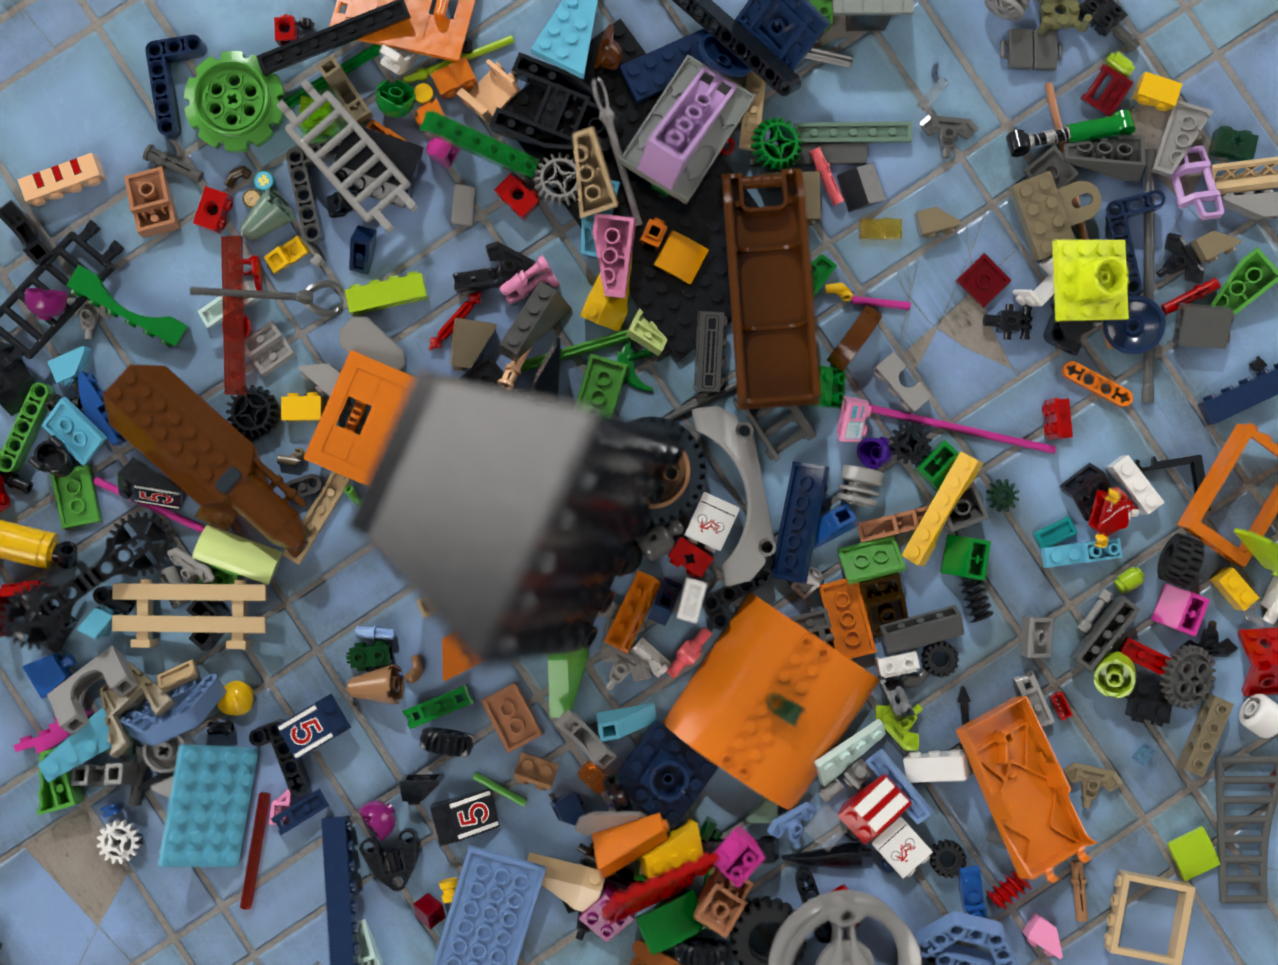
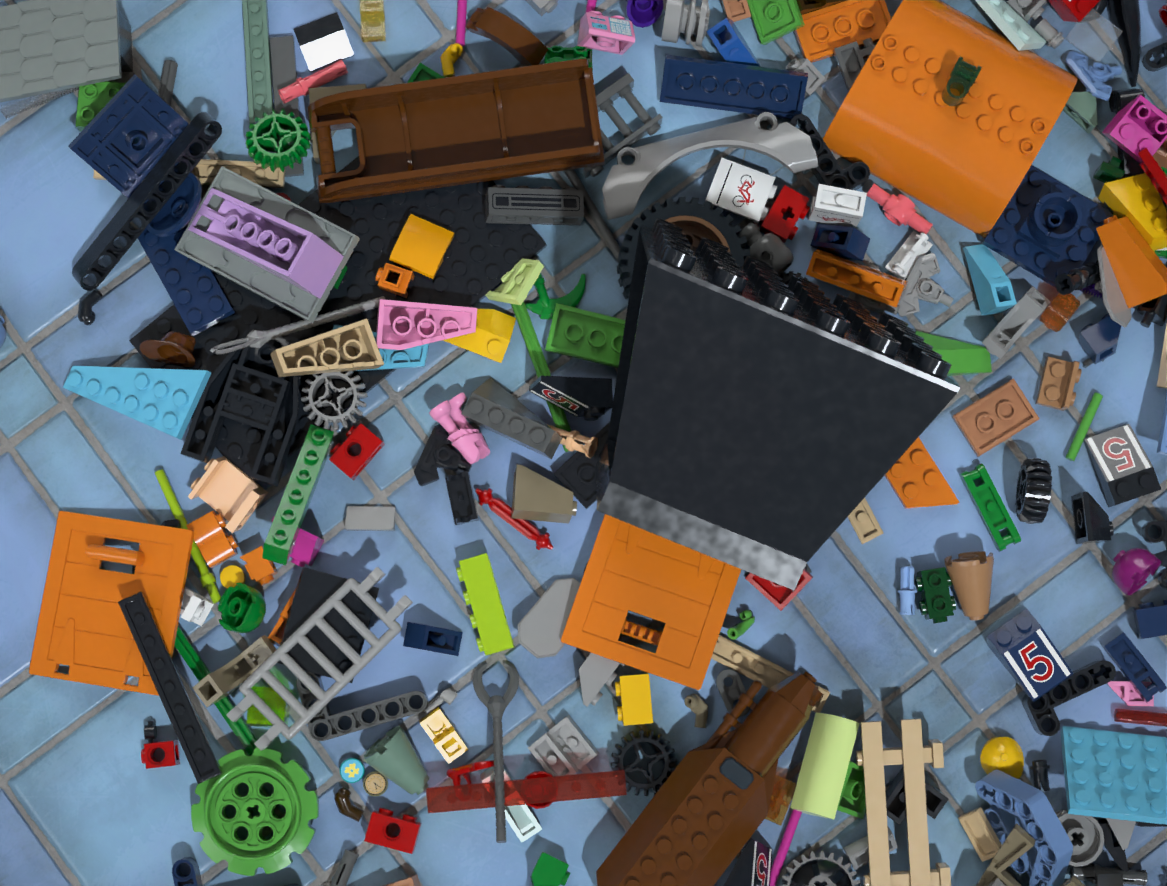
camera: 95 degrees left, 5 degrees down
light grey piece [167,547,215,584] -> none
black piece [326,192,357,218] -> none
medium nougat arm [405,654,424,683] -> none

